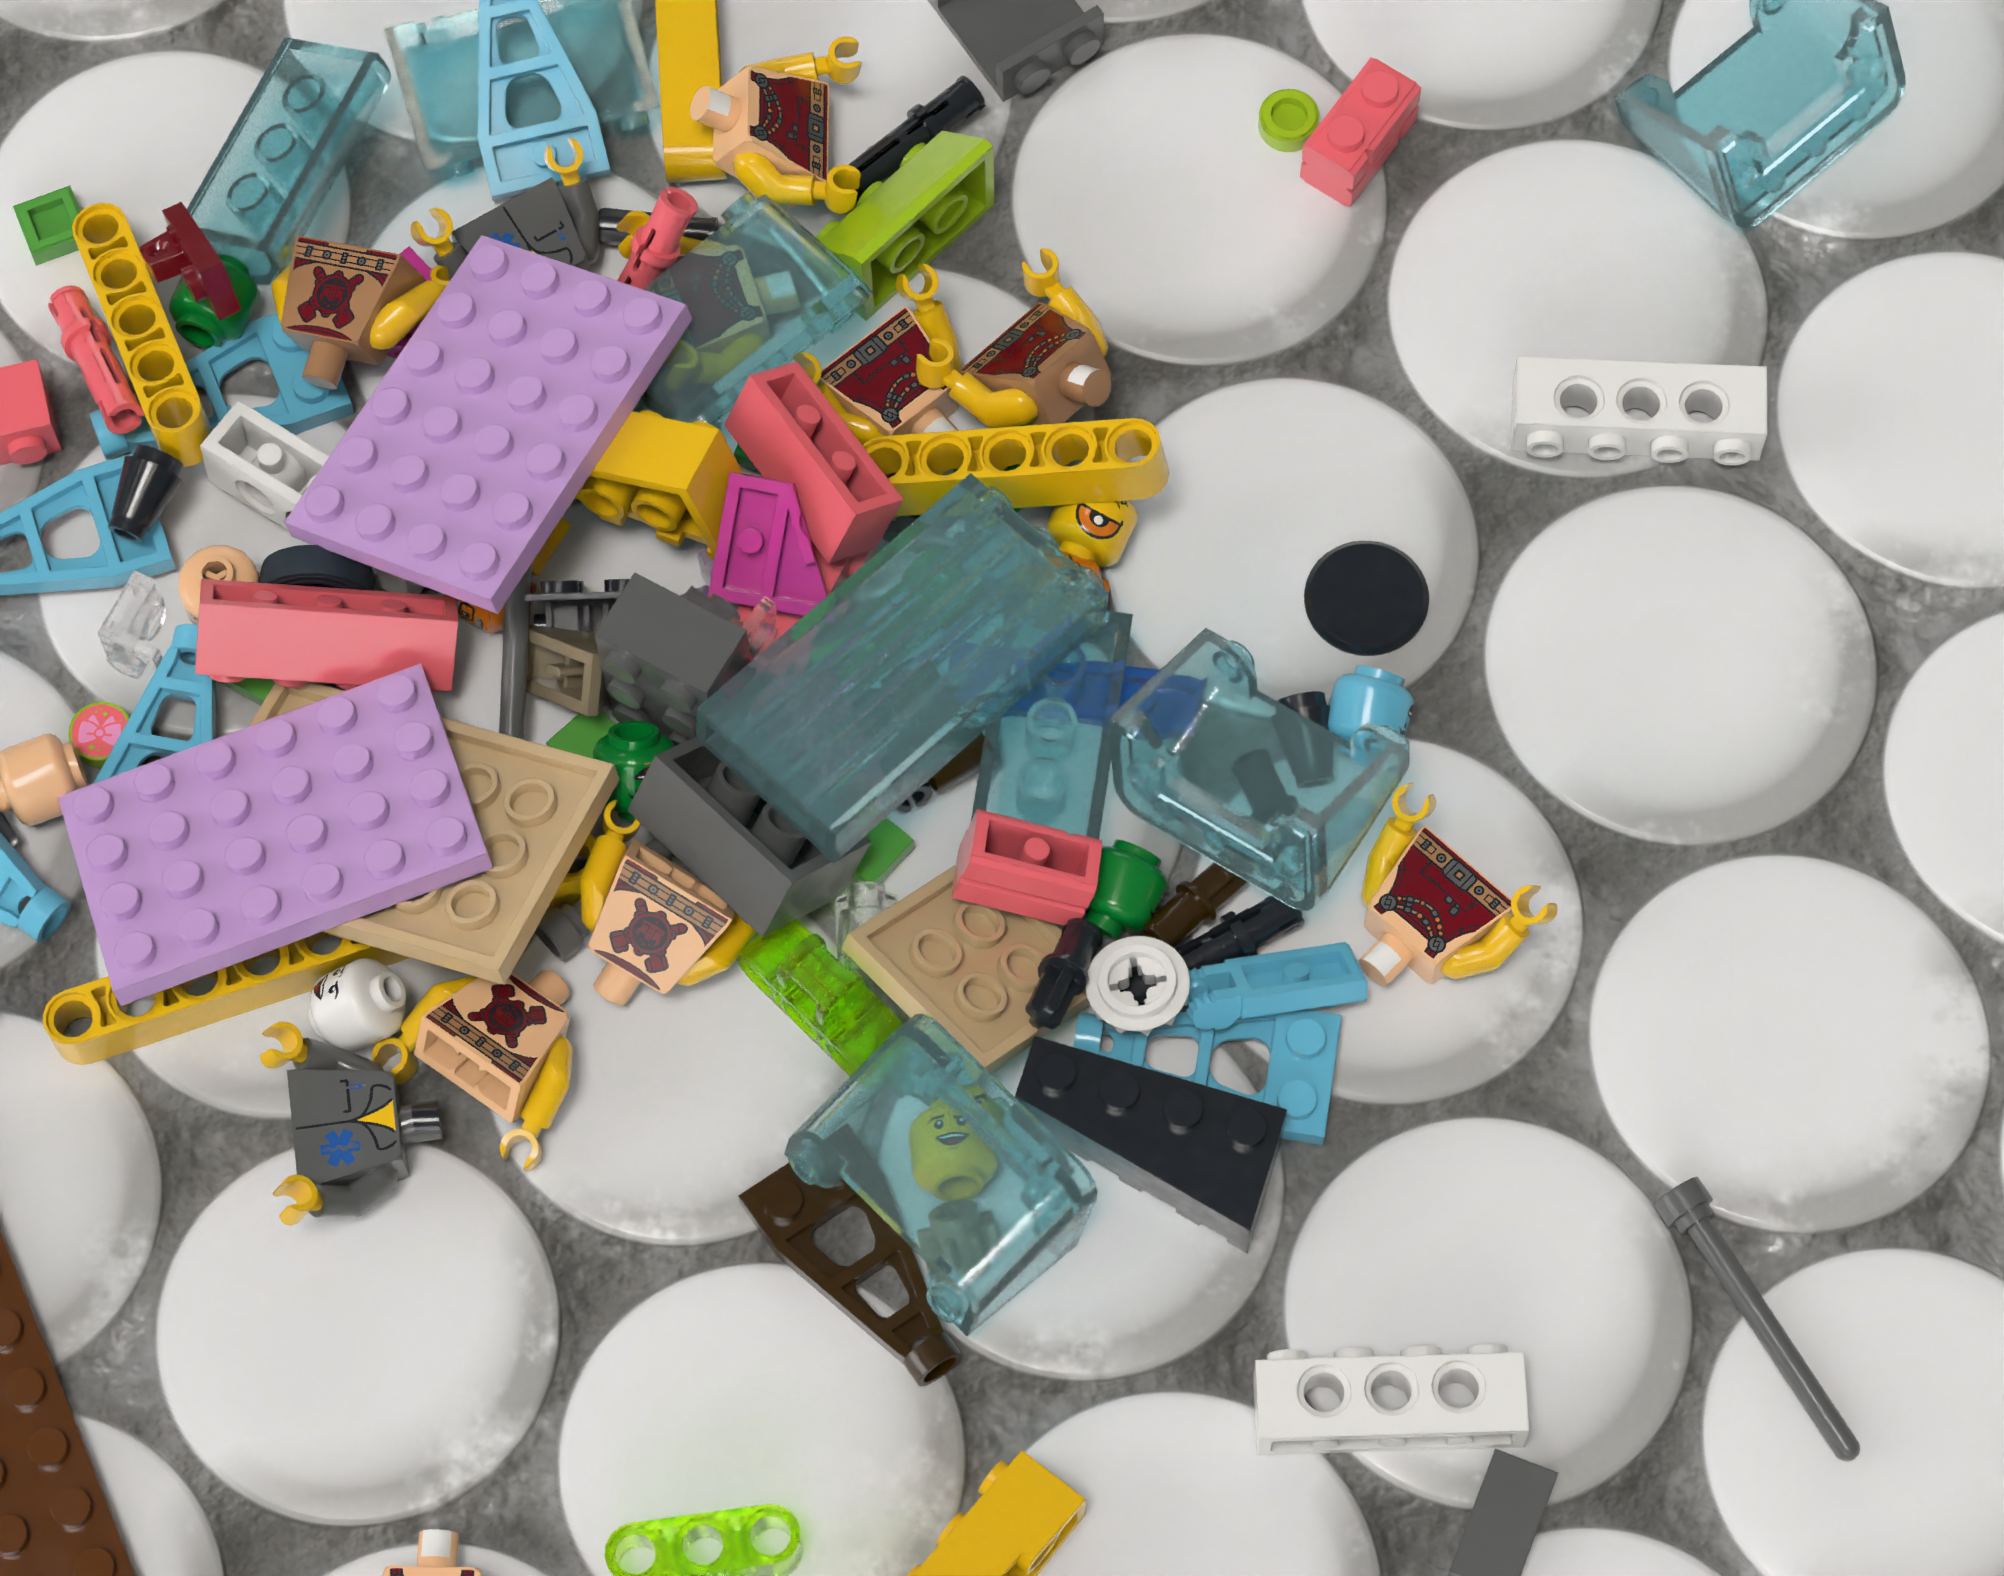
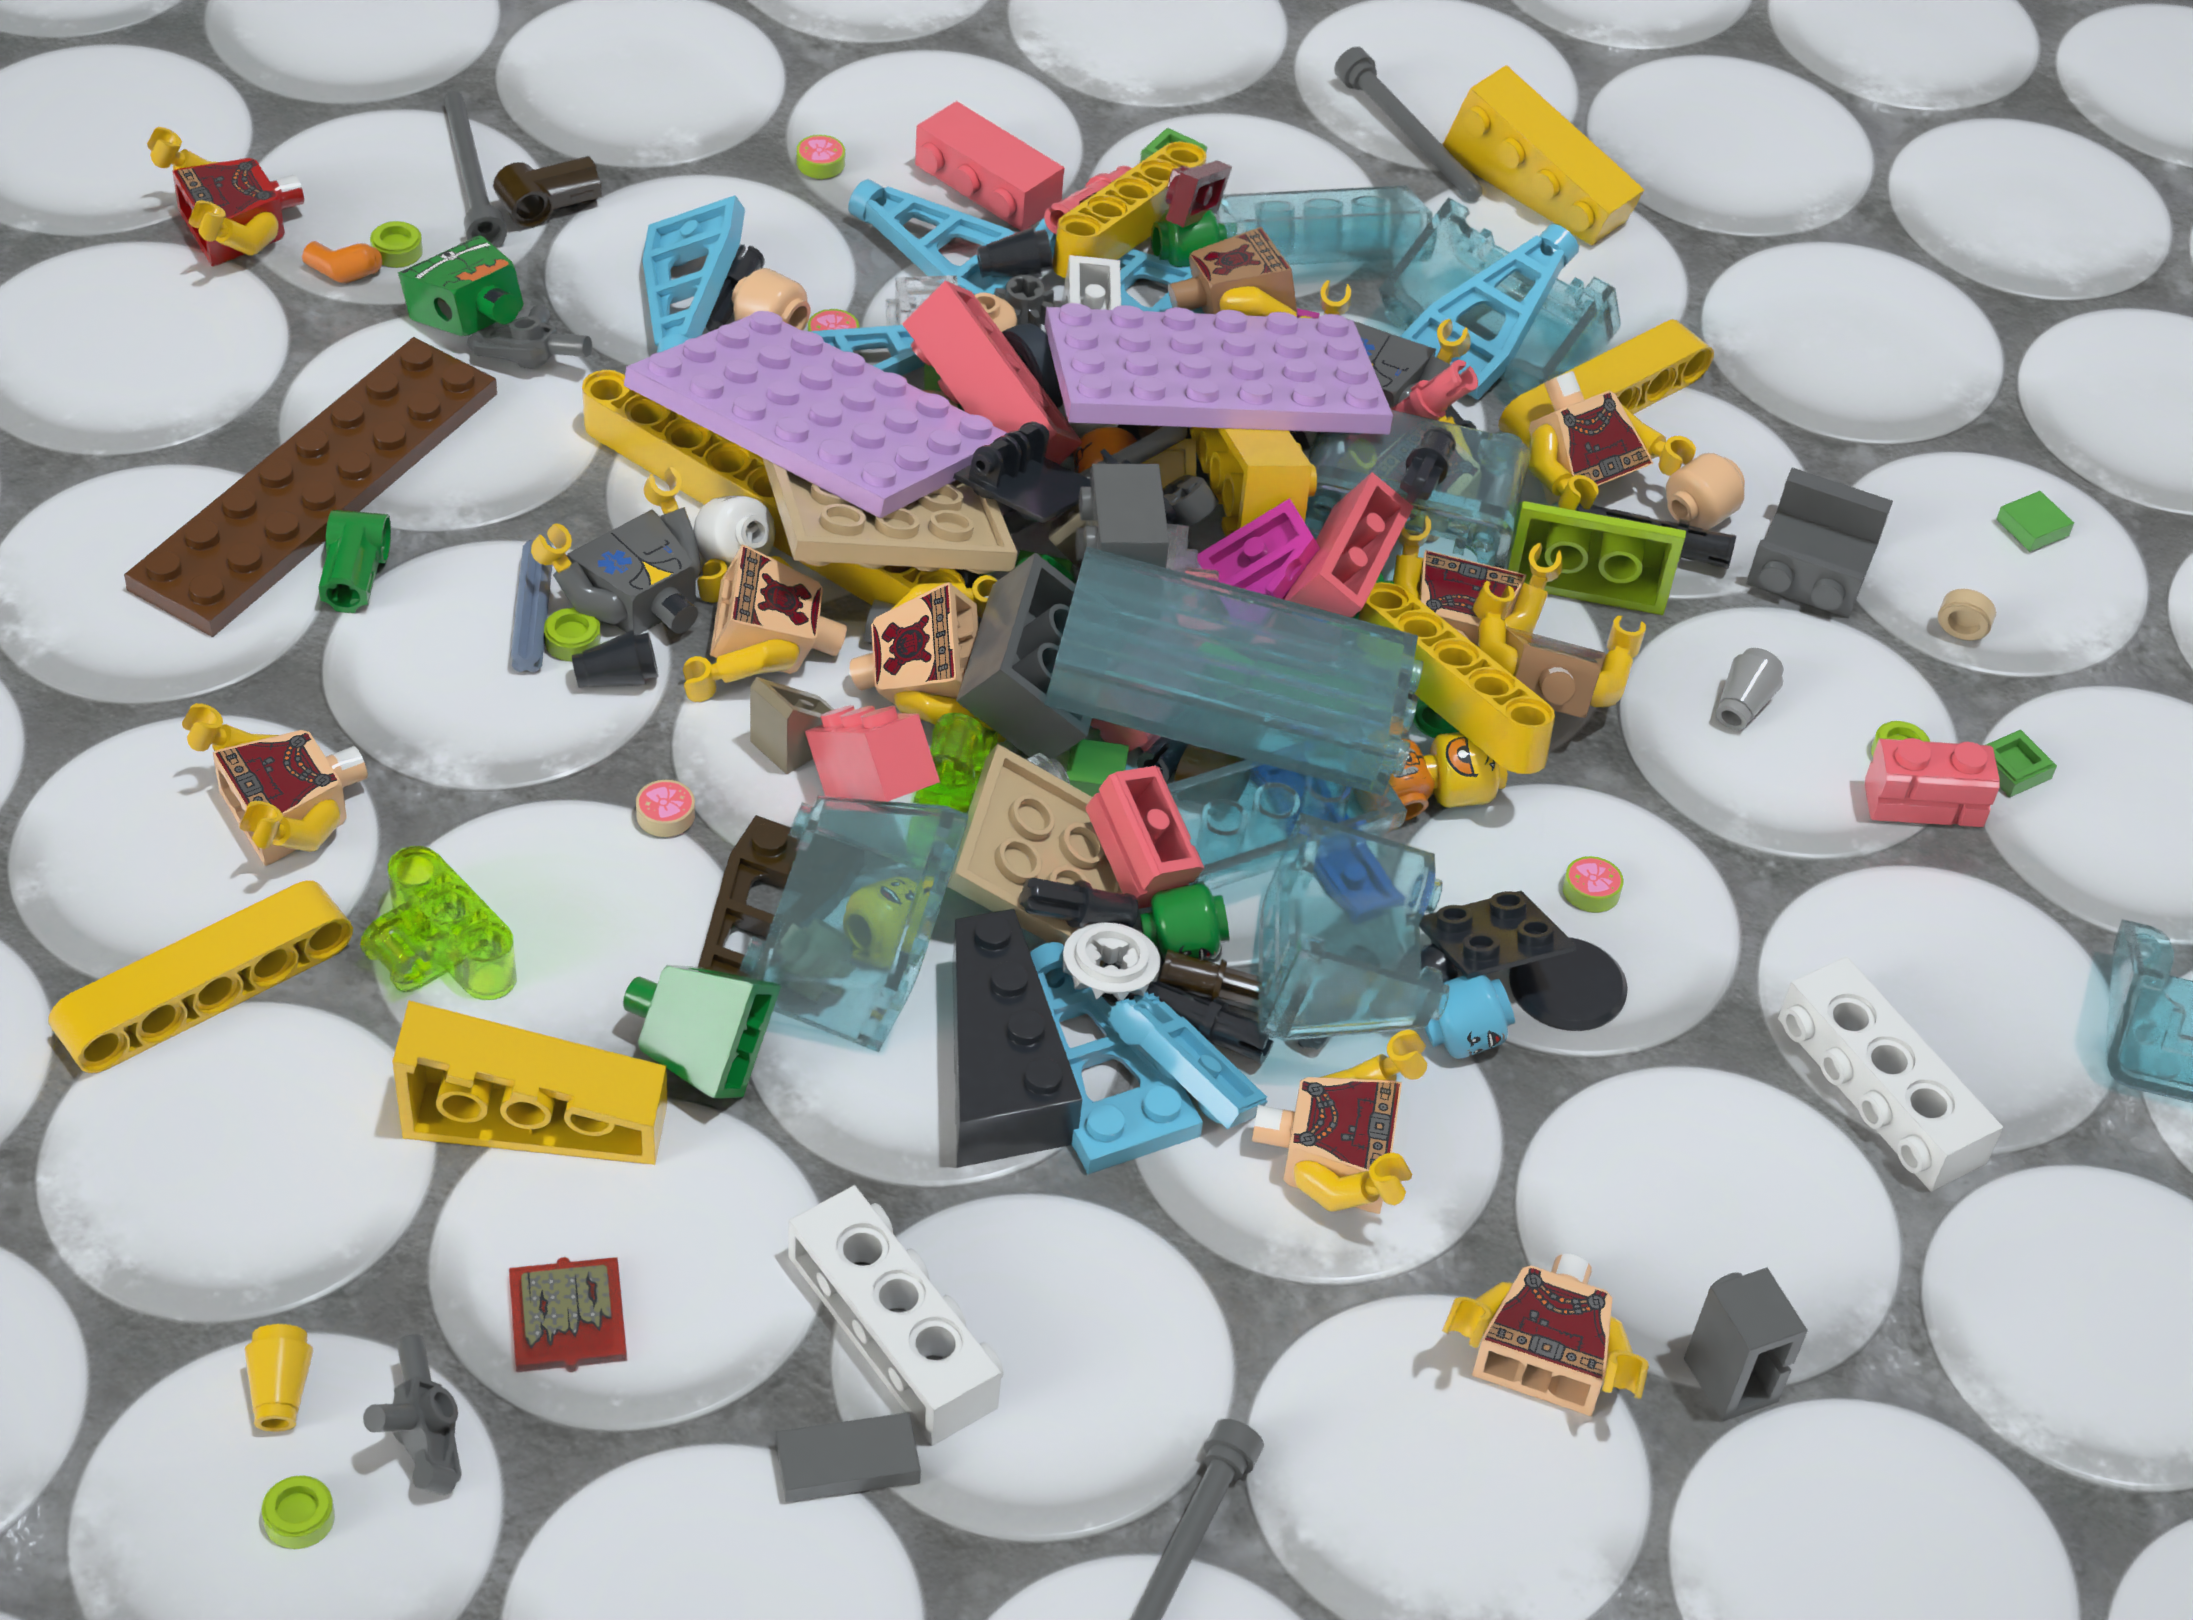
camera: 50 degrees right, 20 degrees down
none -> green piece [318,510,391,613]
none -> sand blue axle [511,540,552,673]
none -> lime tile [544,608,601,662]
none -> black cone [571,630,659,688]
none -> torso [623,965,781,1098]
none -> tile [636,780,695,837]
none -> dark tan slope [750,677,835,775]
none -> coral brick [805,705,940,802]
none -> black hinge [953,421,1090,523]
none -> dark grey gear [994,275,1055,328]
none -> dark grey beam [1162,475,1219,529]
none -> black axle [1400,427,1456,504]
none -> black hinge [1415,890,1577,979]
none -> torso [1442,1254,1649,1416]
none -> tile [1562,856,1624,913]
none -> light nougat head [1666,453,1745,530]
none -> dark grey piece [1684,1267,1808,1422]
none -> light grey cone [1716,648,1784,730]
none -> bright green tile [1986,729,2057,798]

